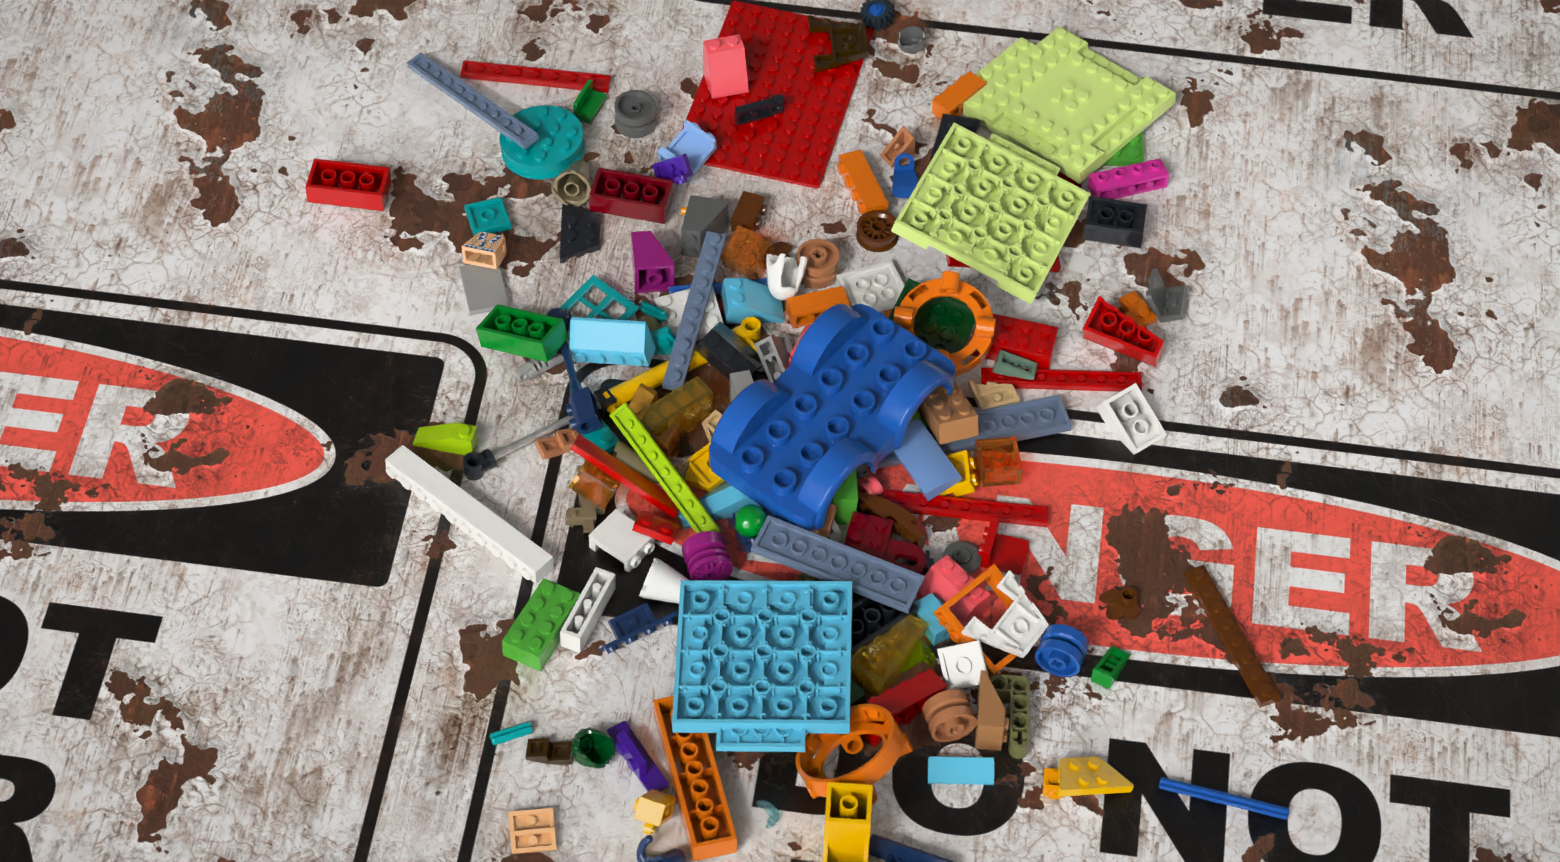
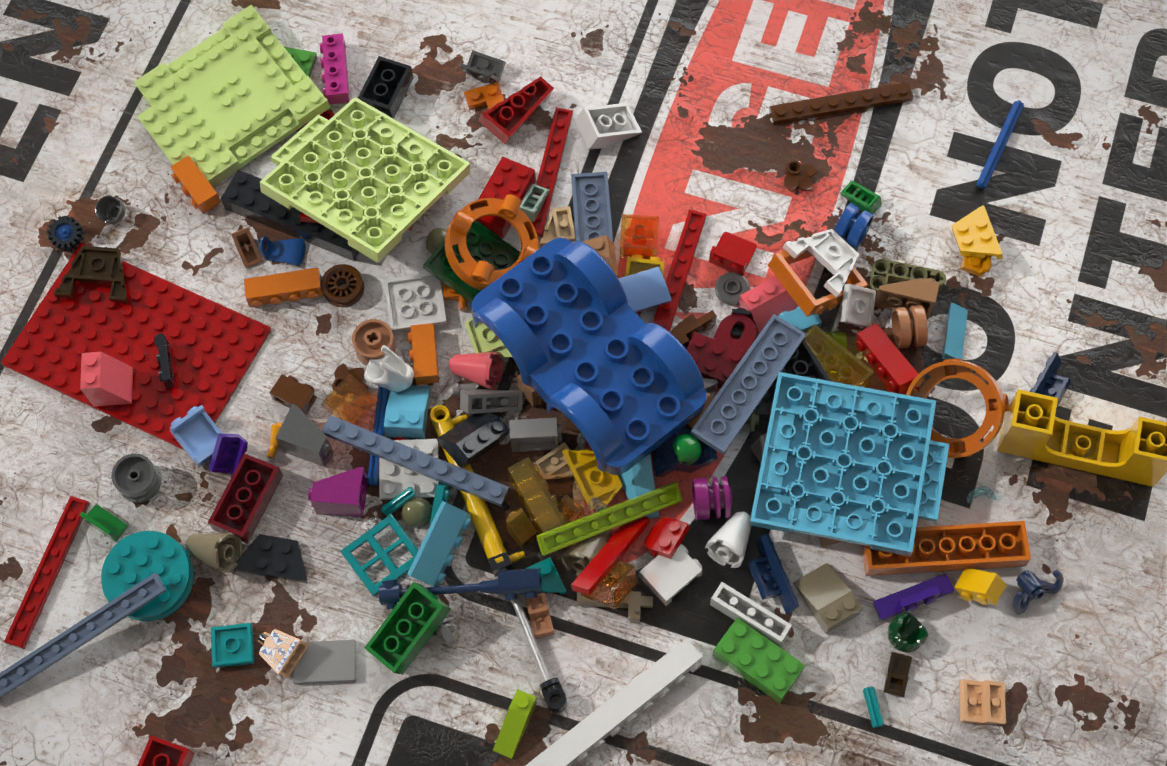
camera: 75 degrees left, 15 degrees up
none -> dark tan slope [793,563,863,634]

